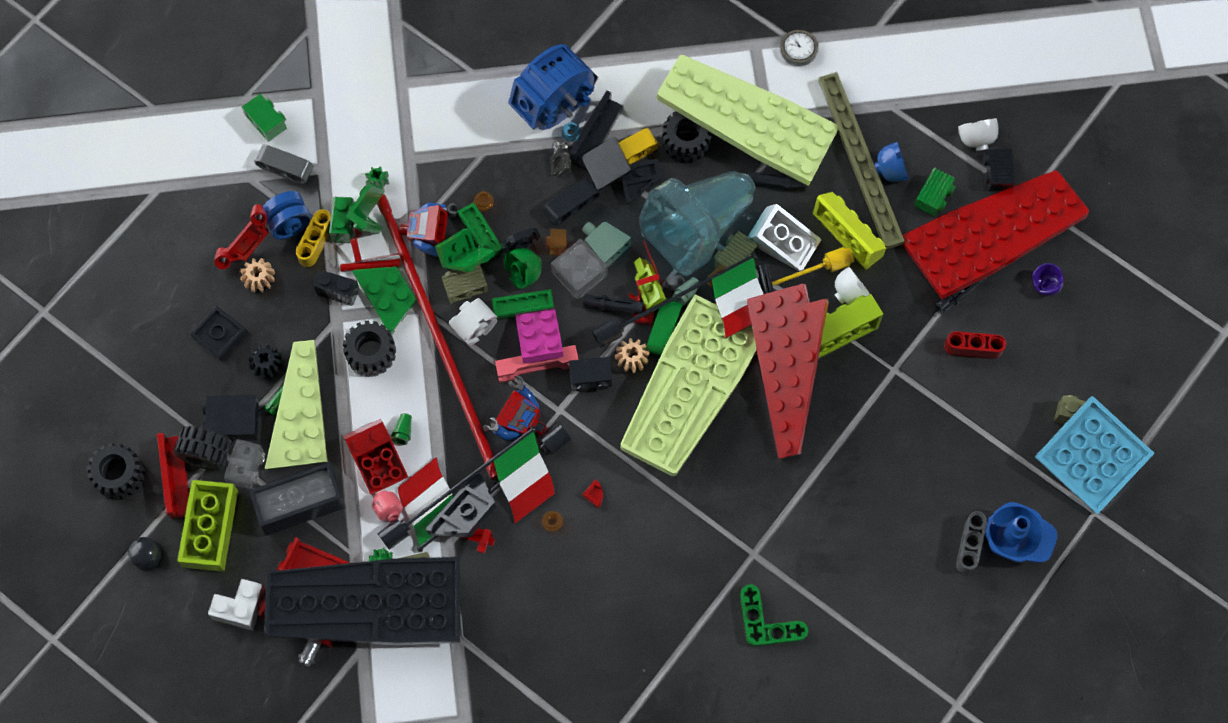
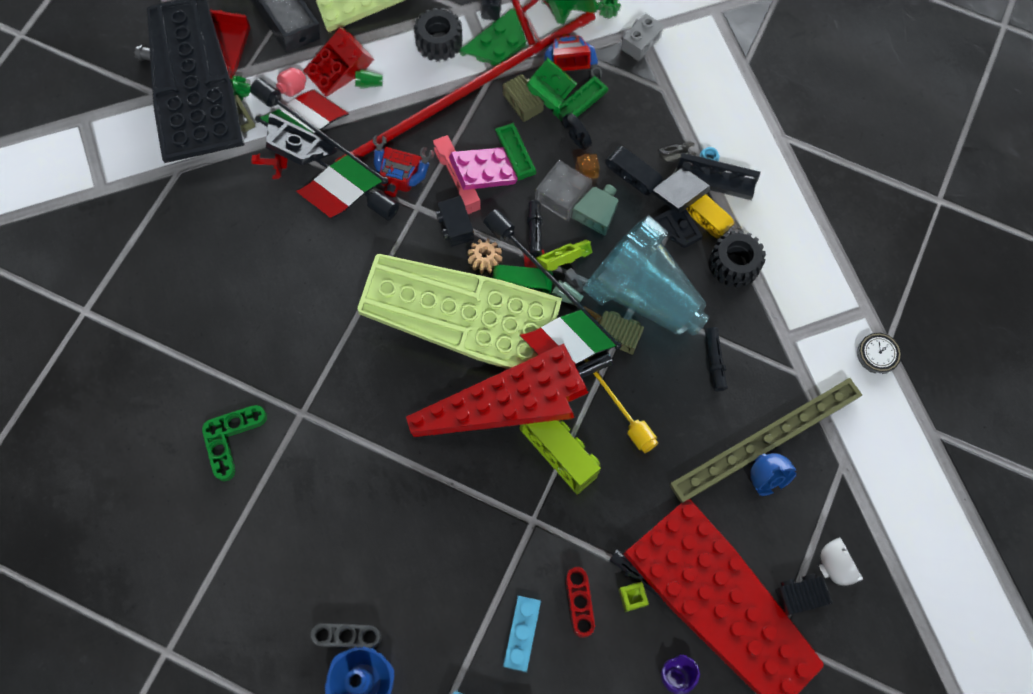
camera: 75 degrees right, 0 degrees up
white brick [449,298,498,345] -> none
clear orange plate [474,191,494,211] -> none
green cylinder [504,248,542,289] -> none
blue piece [508,44,599,130] -> none
clear orange plate [542,511,563,532] -> none
red tile [582,479,603,509] -> none
red piece [628,241,662,302] -> none
yellowish green wing [656,55,838,186] -> none
white slope [748,204,821,272] -> none
neon yellow slope [813,192,886,270] -> none
white cylinder [835,267,870,305] -> none
green brick [914,168,956,216] -> none
none -> medium azure plate [504,596,541,672]
none -> lime slope [618,582,649,612]
none -> light grey brick [621,13,664,61]

